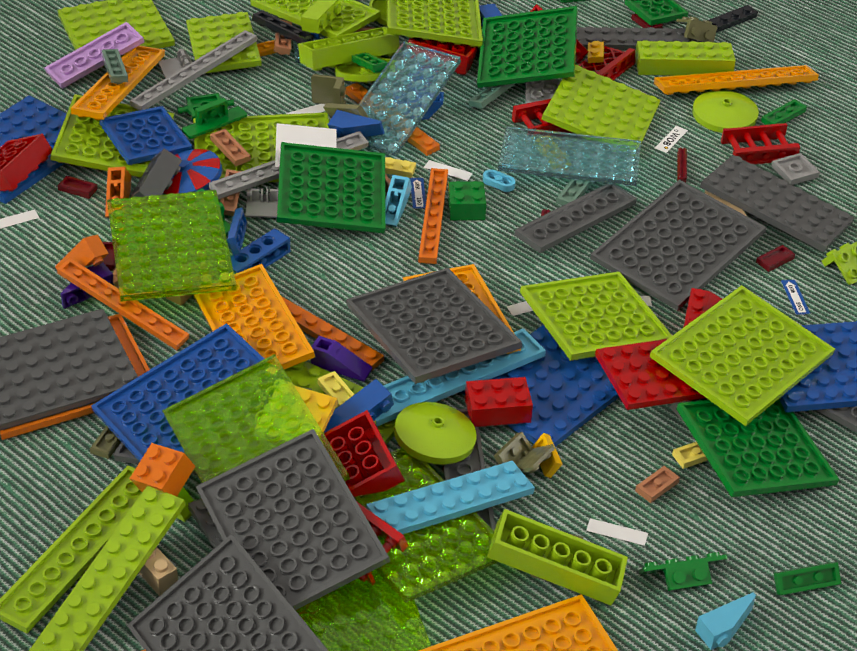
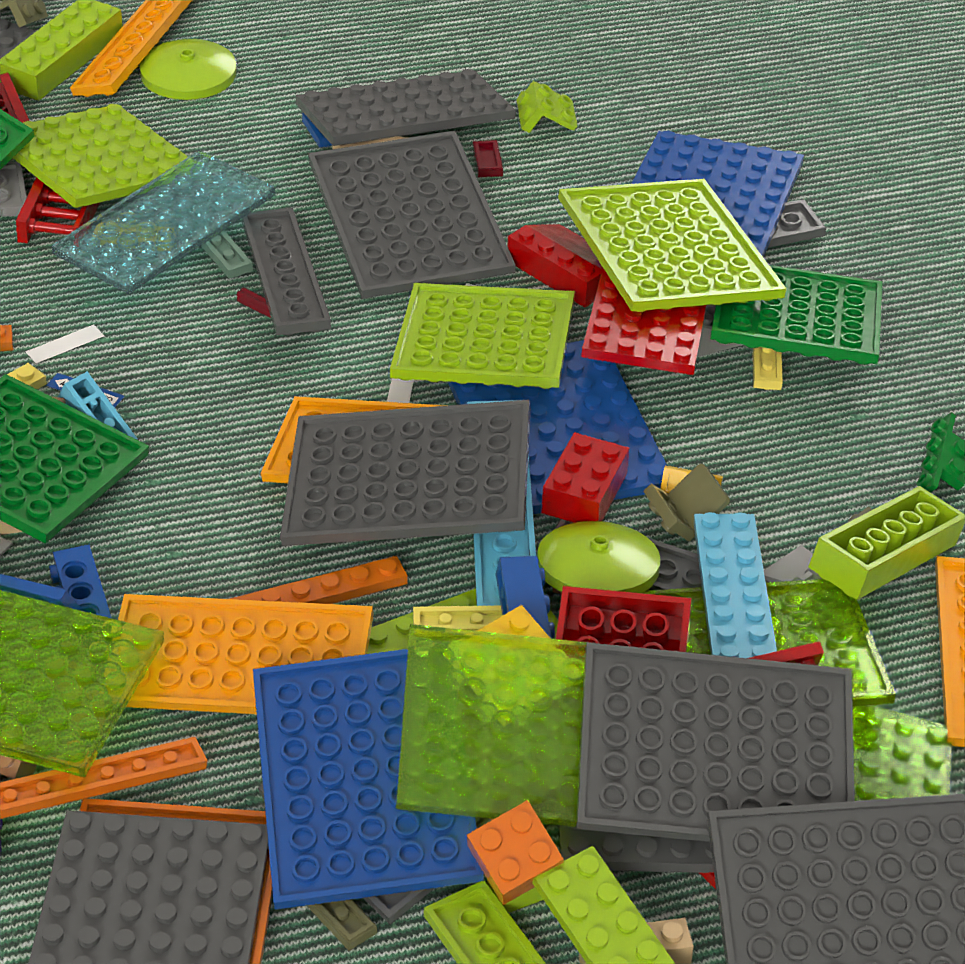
camera: 60 degrees left, 0 degrees up
dark purple slope [311,336,373,382] -> none
orange plate [418,168,448,264] -> none
green brick [448,181,486,221] -> none
medium azure plate [483,170,515,192] -> none
white sticker [586,518,648,546] -> none
nougat plate [635,466,680,503] -> none
white sticker [655,126,688,153] -> none
dark red axle [677,147,687,183] -> none
red fence [721,123,800,164] -> none
green plate [761,99,807,125] -> none
light grey plate [771,153,820,185] -> none
sticker [781,279,810,315] -> none

